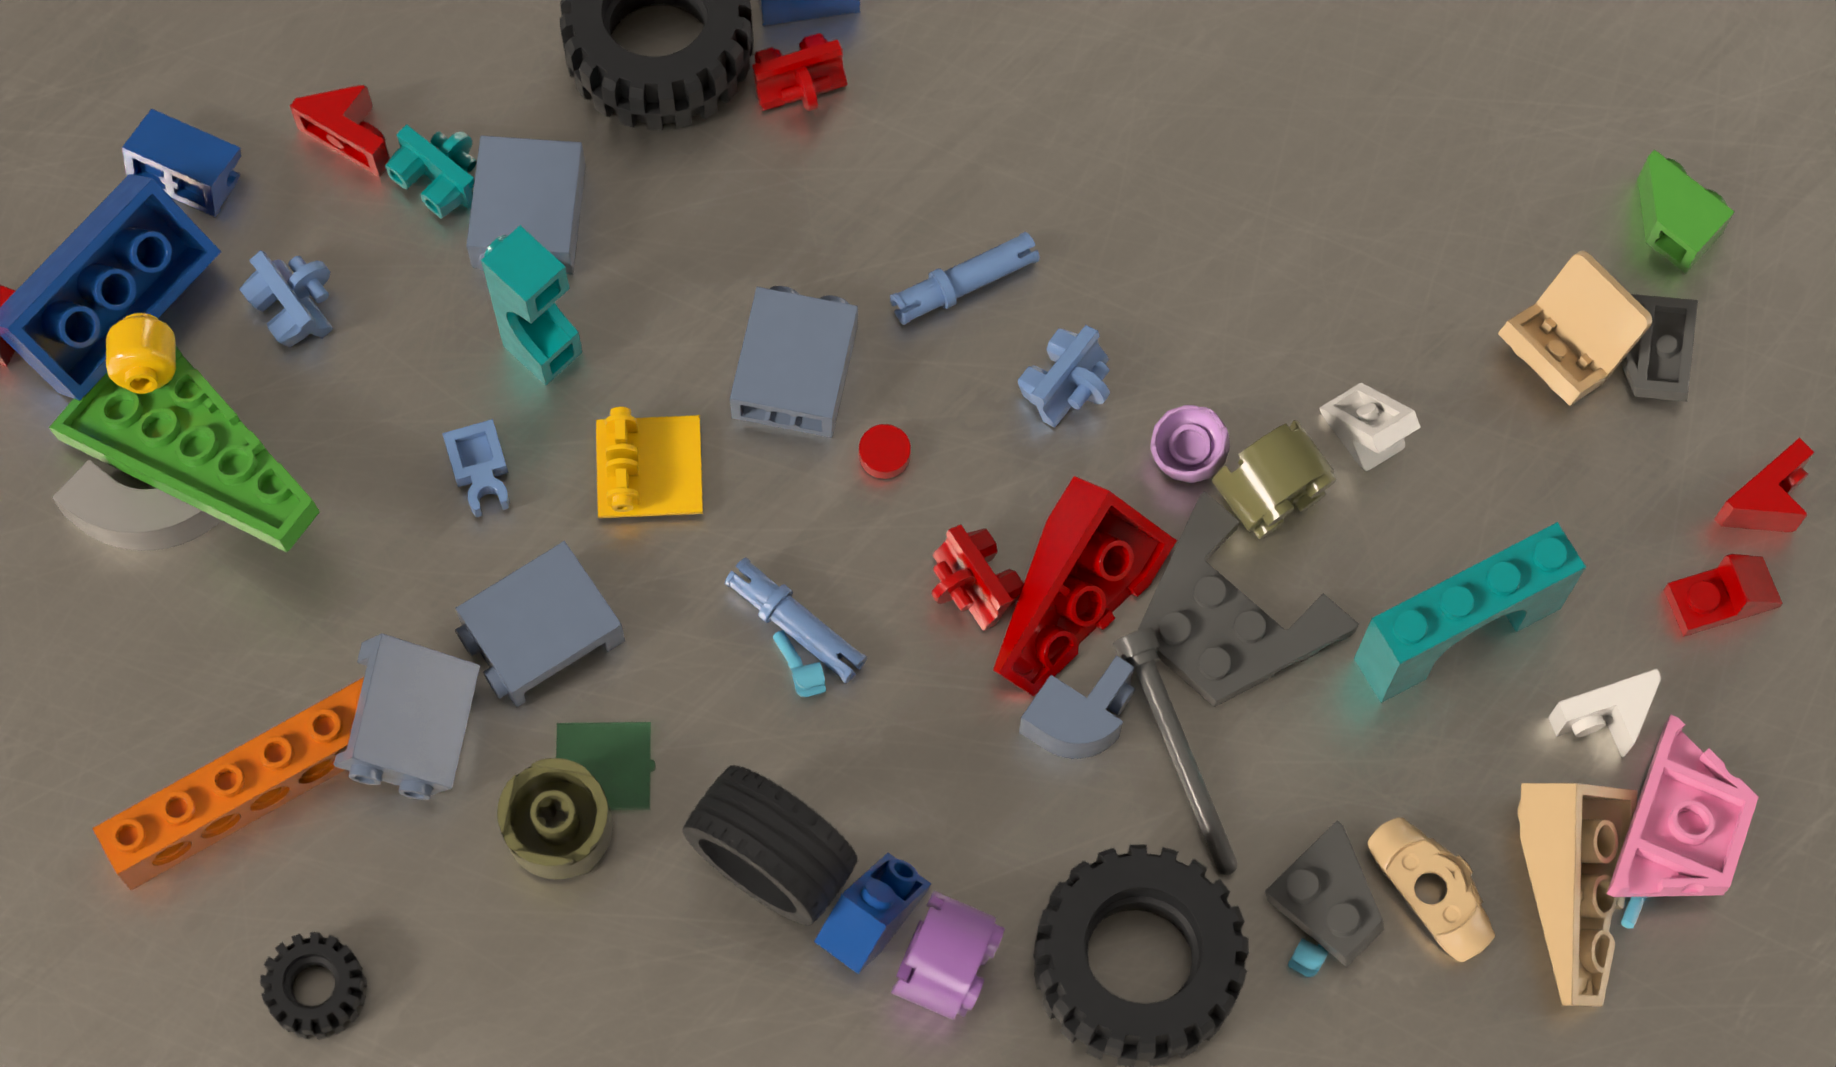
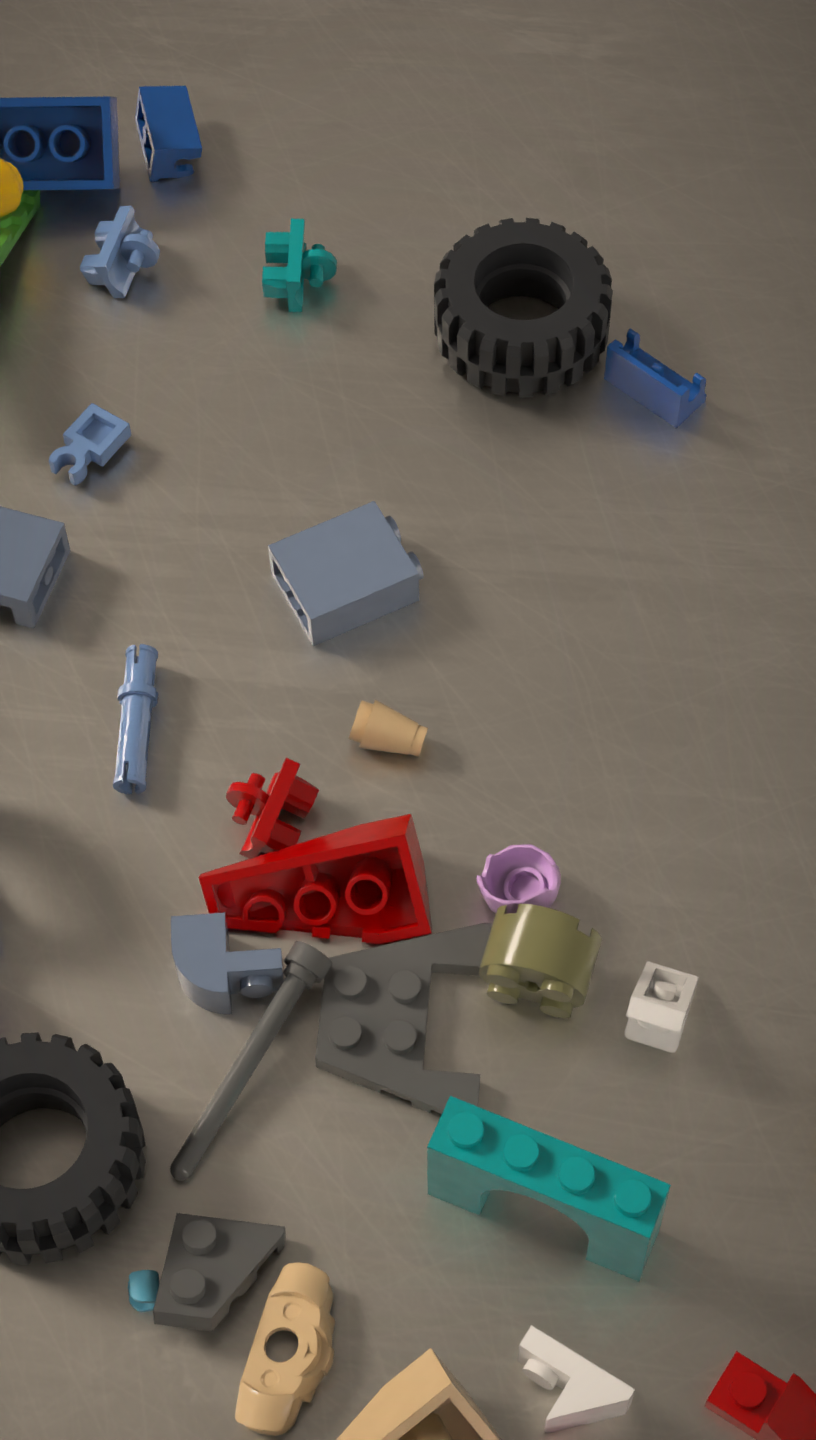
camera: 55 degrees right, 10 degrees down
red slope [290,85,390,178] -> none
sand blue brick [466,136,586,275] -> none
teal arch [481,225,583,386] -> none
yellow hinge [596,407,703,518] -> none
red hips [752,33,848,112] -> none
medium azure hand [773,630,826,697] -> none
red tile [859,424,911,479] -> none
medium blue pin [890,232,1040,325] -> none
medium blue hips [1018,325,1110,428] -> none
none -> tan cone [349,699,428,757]

